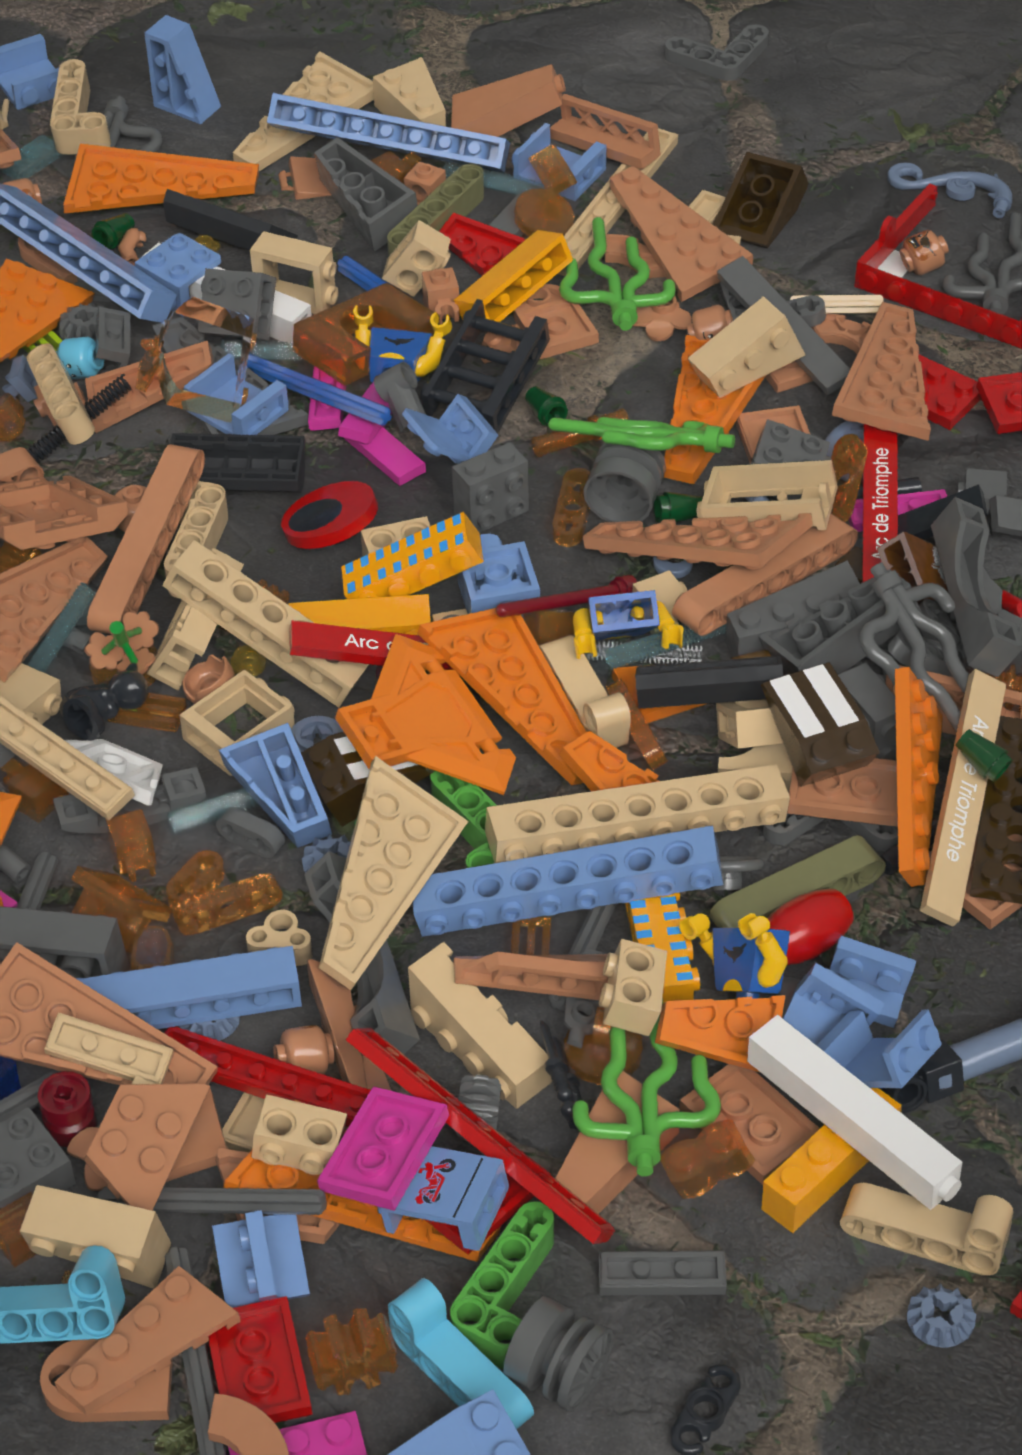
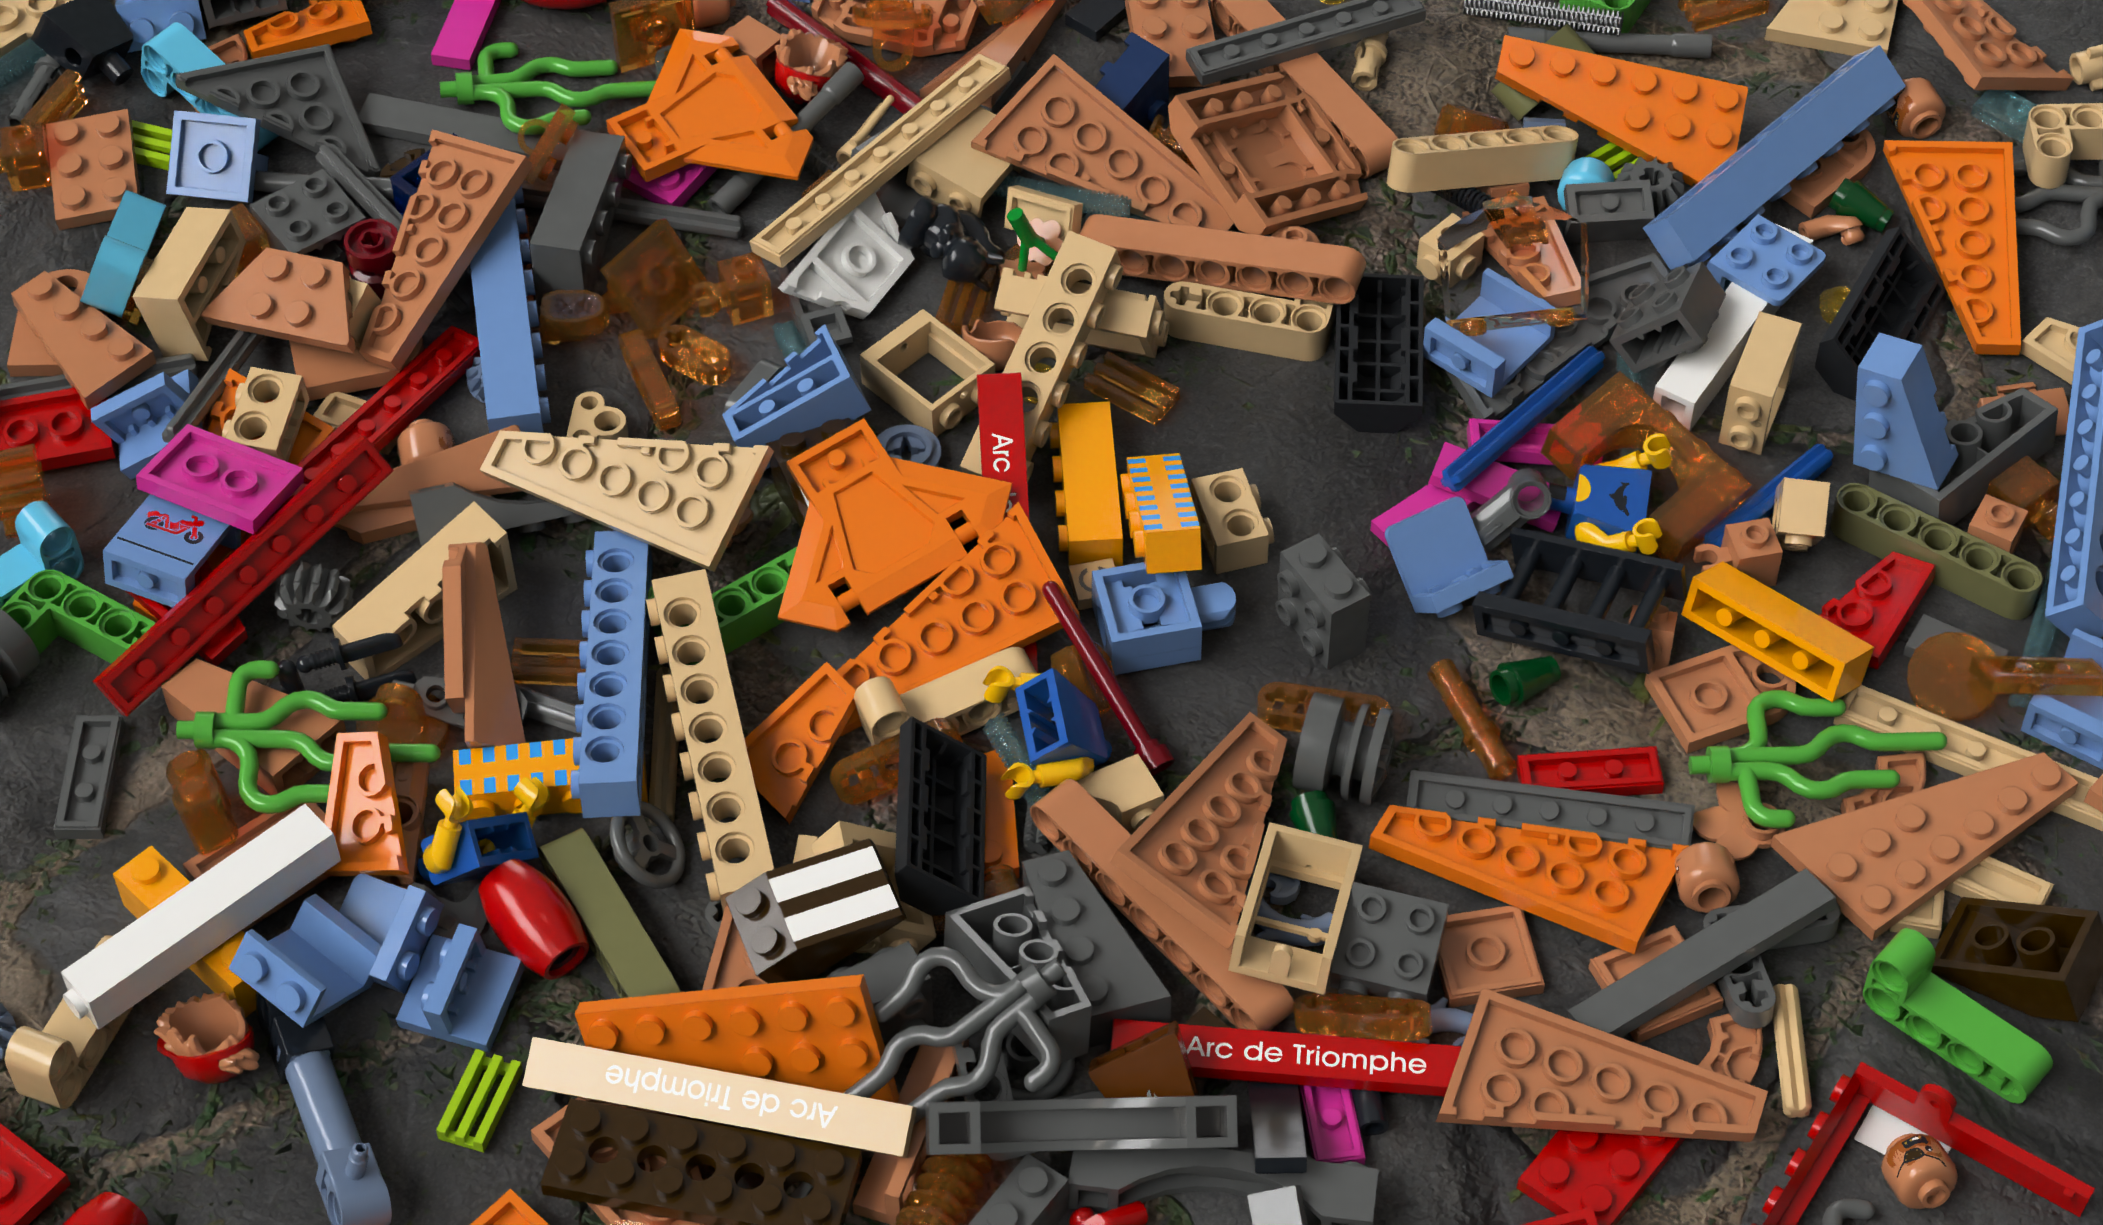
camera: 90 degrees right, 5 degrees up
tan tile [44,1012,174,1084] -> none
red piece [281,481,378,549] -> none
bright green plant [548,417,735,453] -> none
tan brick [599,939,667,1036] -> none
tan wedge [688,296,806,398] -> none
dark green cone [955,729,1013,783] -> none
none -> nougat hair [153,992,260,1084]
none -> lime tile [436,1049,523,1153]
none -> tan tile [1004,185,1083,241]
none -> dark grey tile [1406,770,1695,850]
none -> tan brick [1416,213,1485,290]
none -> red tile [1516,746,1664,796]
none -> medium blue wedge [1853,332,1958,490]
none -> bright green beam [1863,928,2053,1104]

